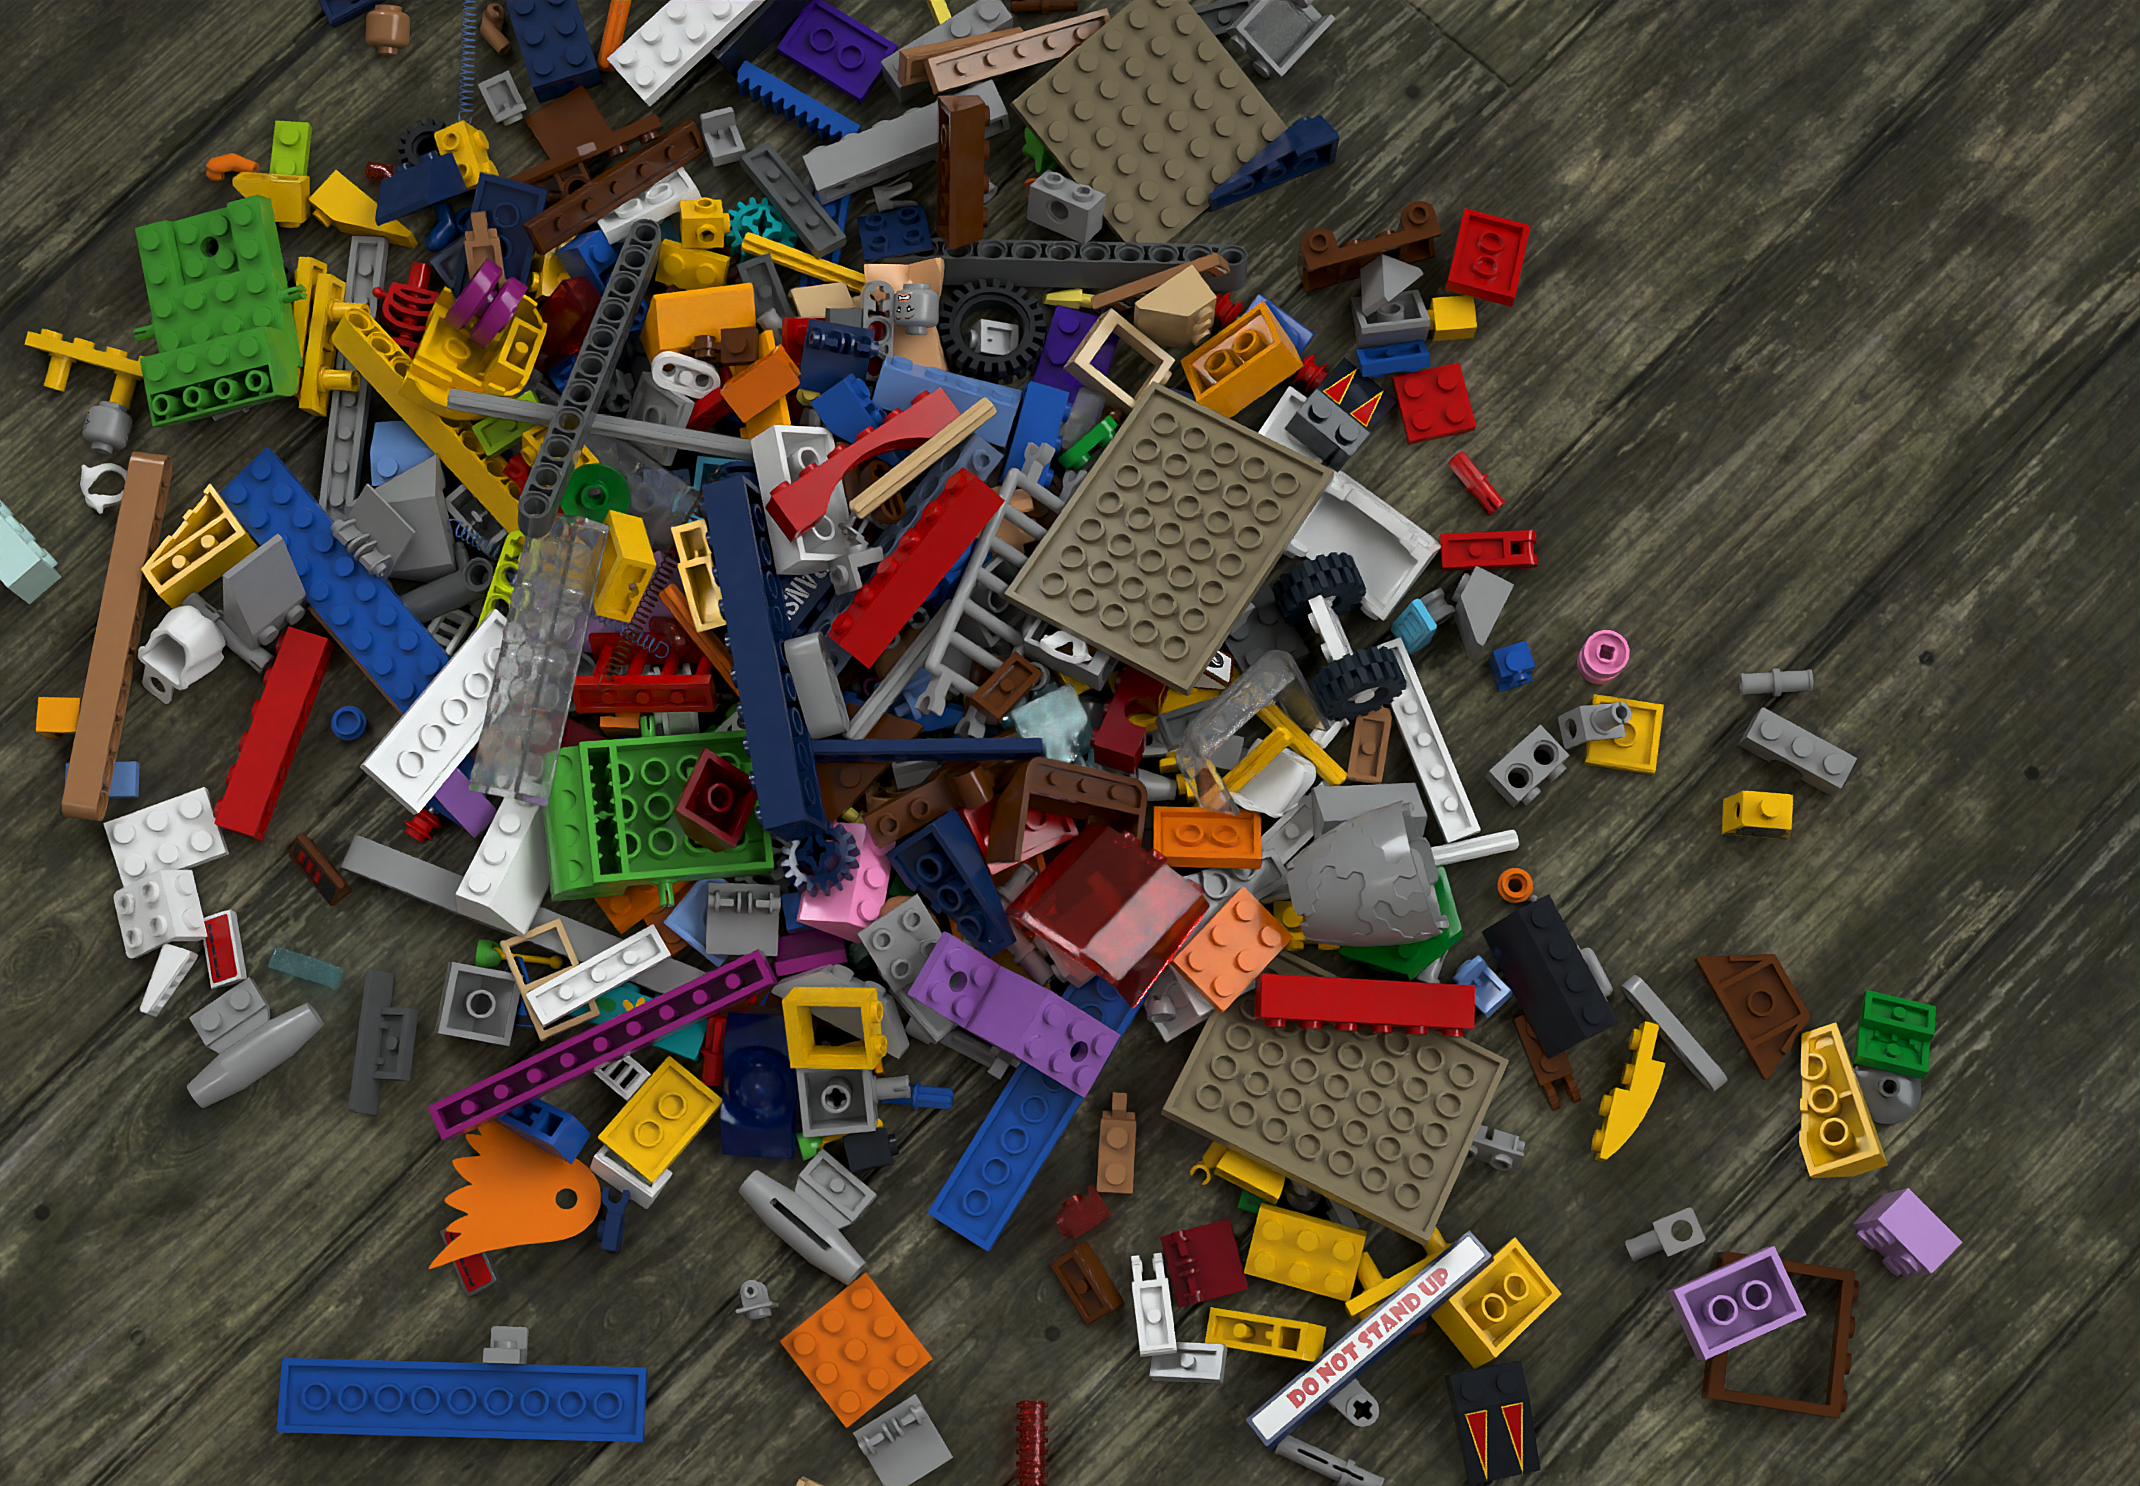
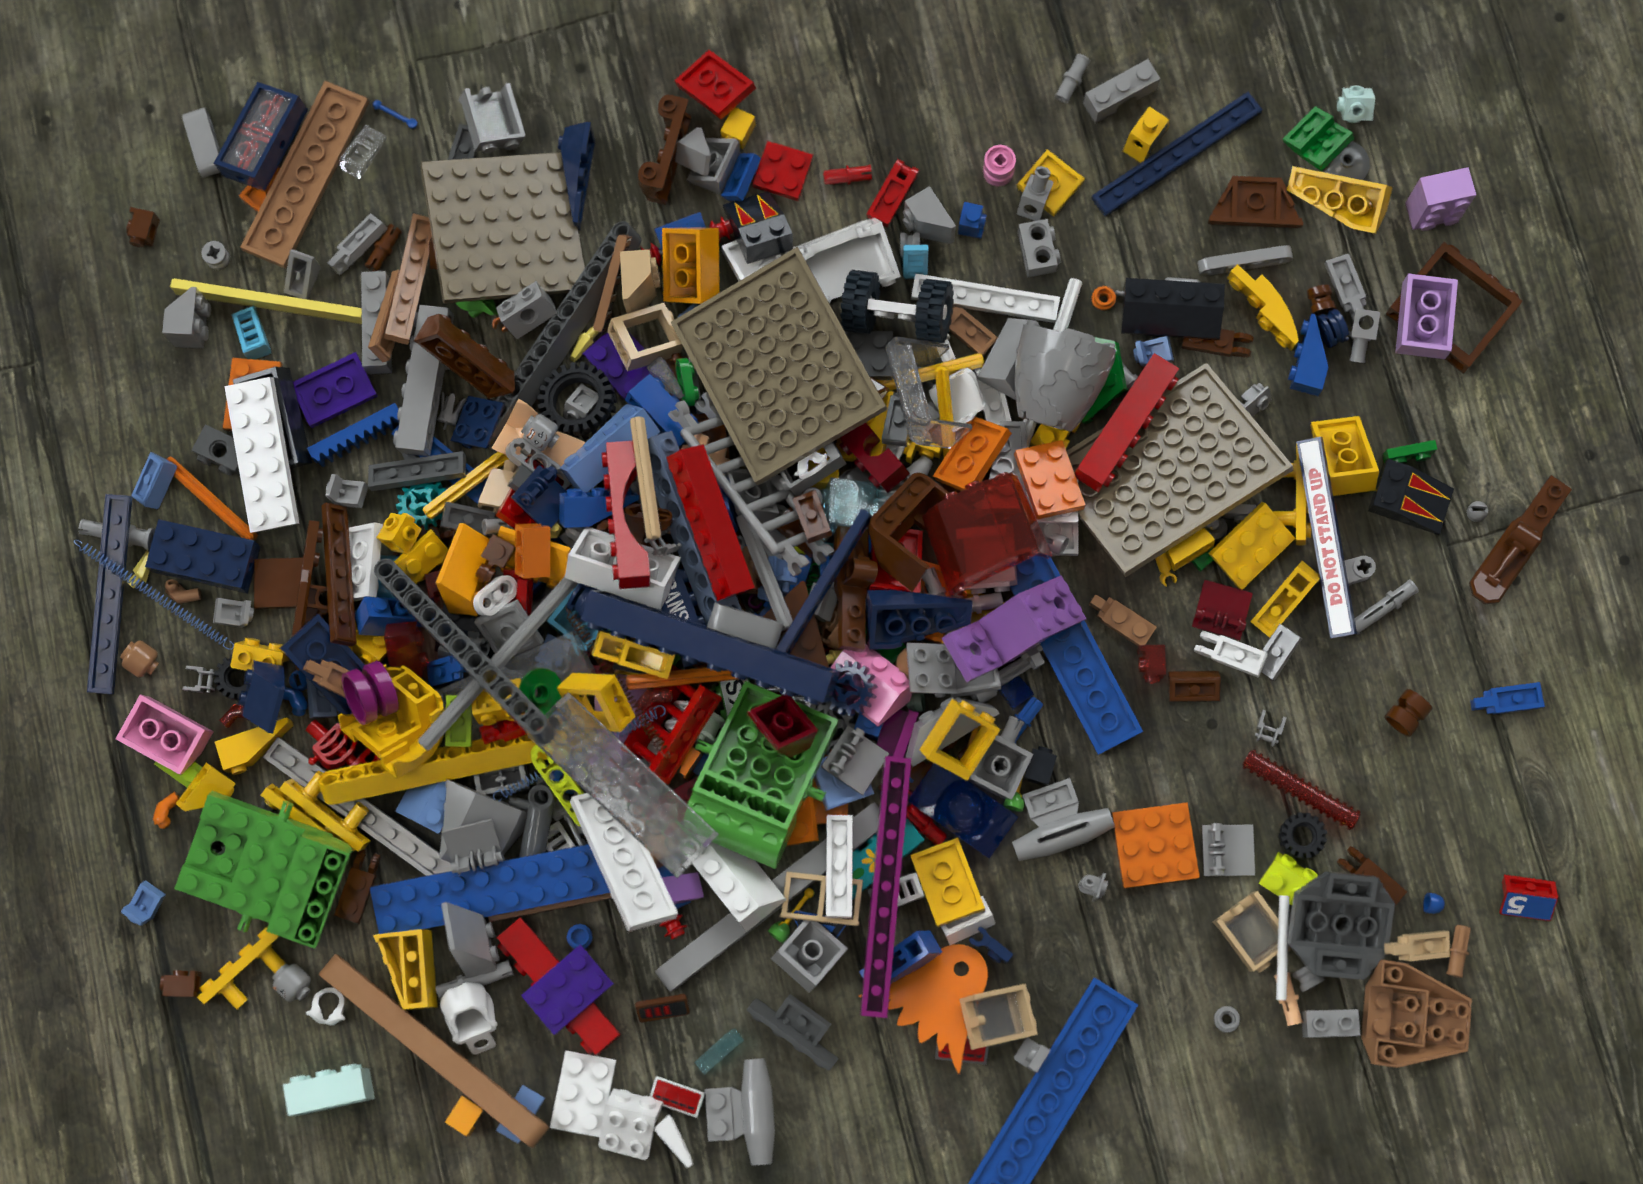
camera: 55 degrees left, 0 degrees up
light grey bracket [827,543,884,595] -> none
none -> bright pink slope [116,695,213,775]
none -> medium blue bracket [121,881,166,926]
none -> reddish brown brick [160,970,202,998]
none -> light grey piece [182,666,215,693]
none -> reddish brown hinge [334,850,380,924]
none -> dark purple plate [521,944,614,1035]
none -> window [959,984,1038,1050]
none -> clear blue slope [998,676,1034,711]
none -> dark blue tile [1091,92,1262,217]
none -> light grey piece [1255,710,1286,747]
none -> blue slope [1288,314,1328,396]
none -> reddish brown wheel [1307,284,1336,316]
none -> dark blue wheel [1316,309,1349,348]
none -> light grey hinge [1324,253,1366,322]
none -> light aqua brick [1337,86,1375,123]
none -> green plate [1382,440,1437,464]

